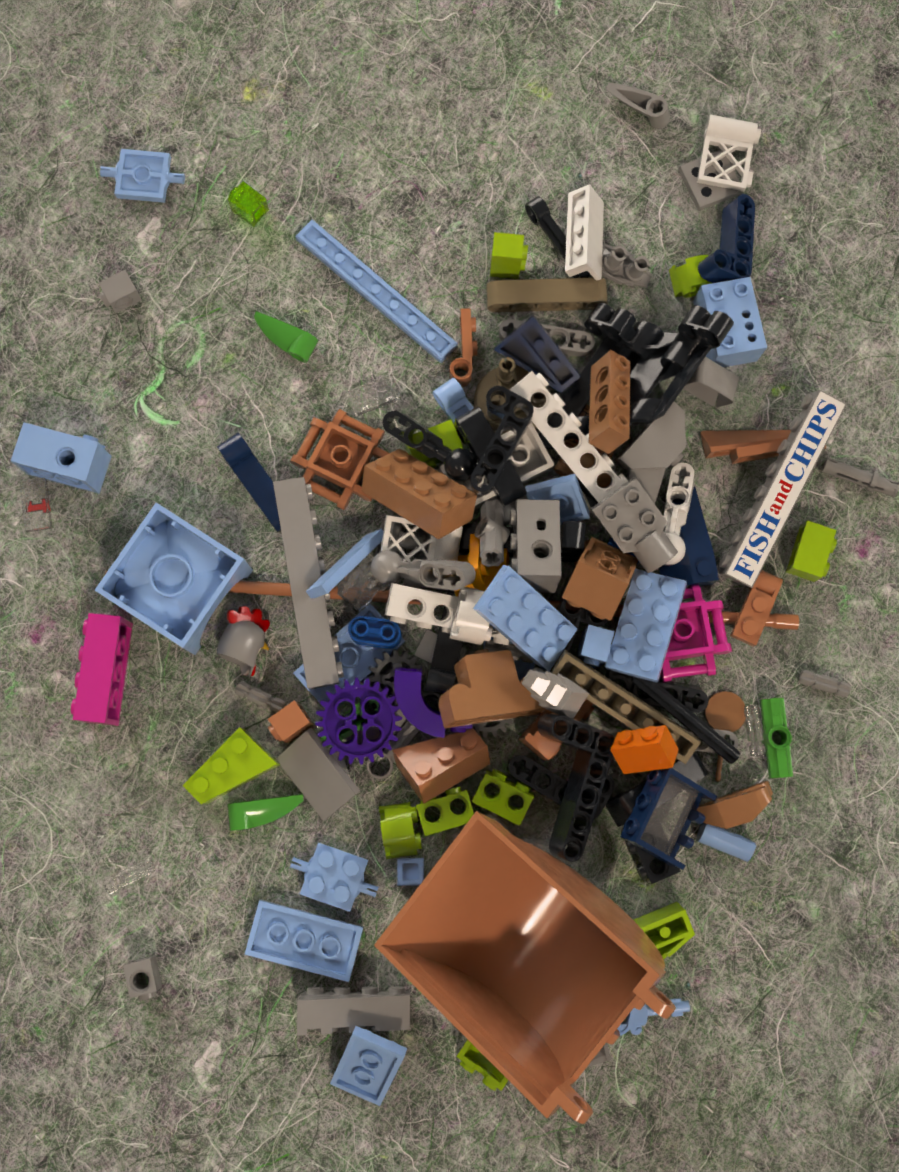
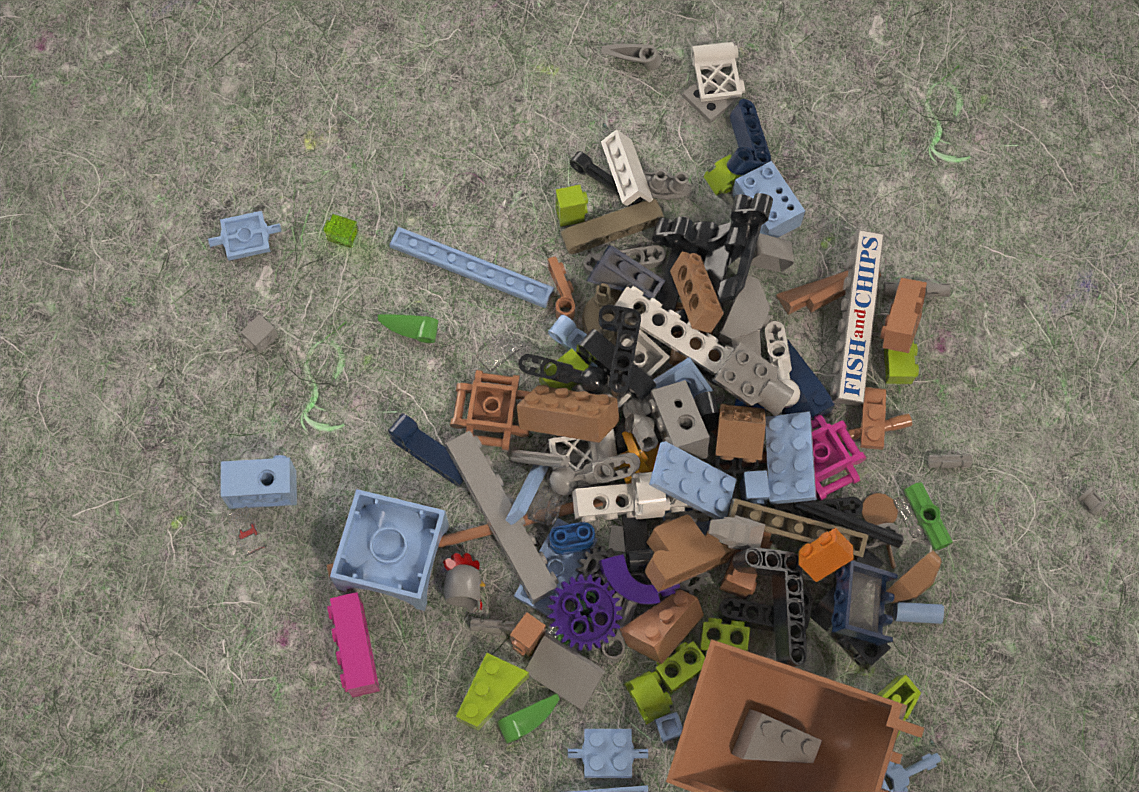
camera: 15 degrees left, 10 degrees down
none -> light grey axle [510,450,570,468]
none -> light grey wedge [732,709,822,763]
none -> nougat wedge [880,278,927,353]

